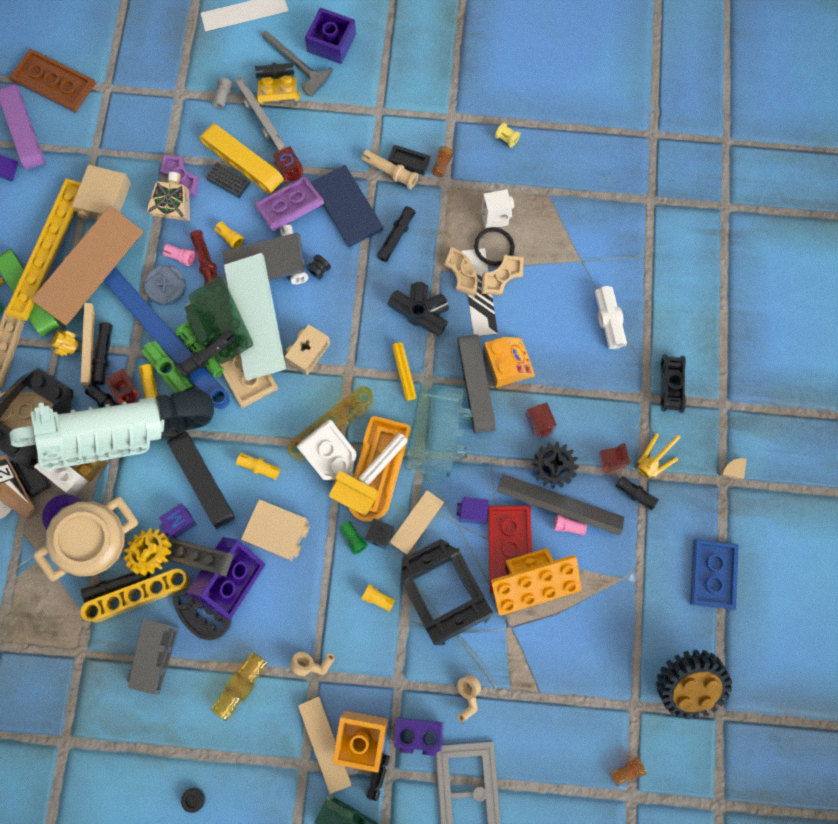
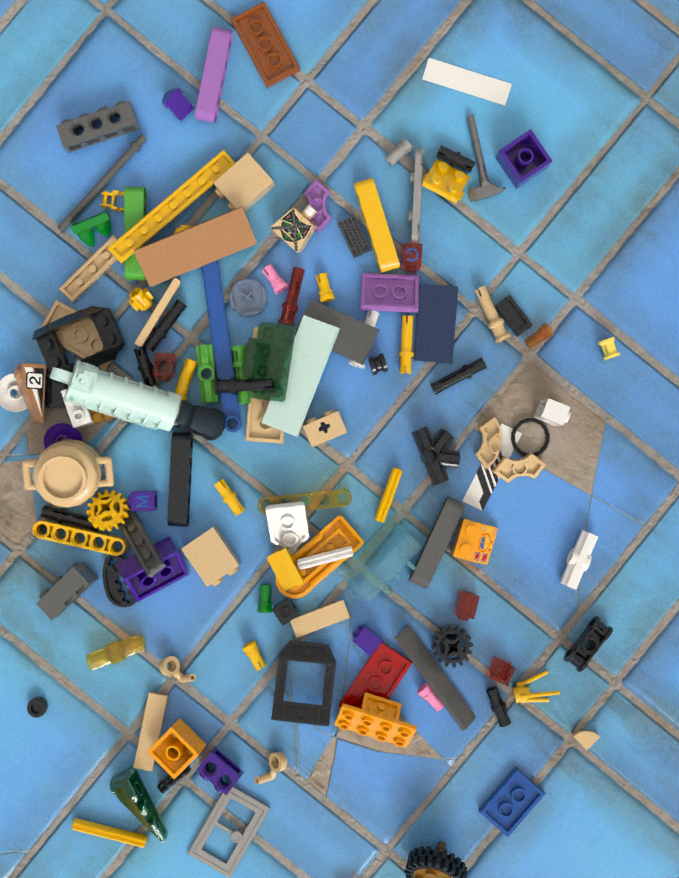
camera: 40 degrees right, 15 degrees up
none -> yellow pin [399,315,414,374]

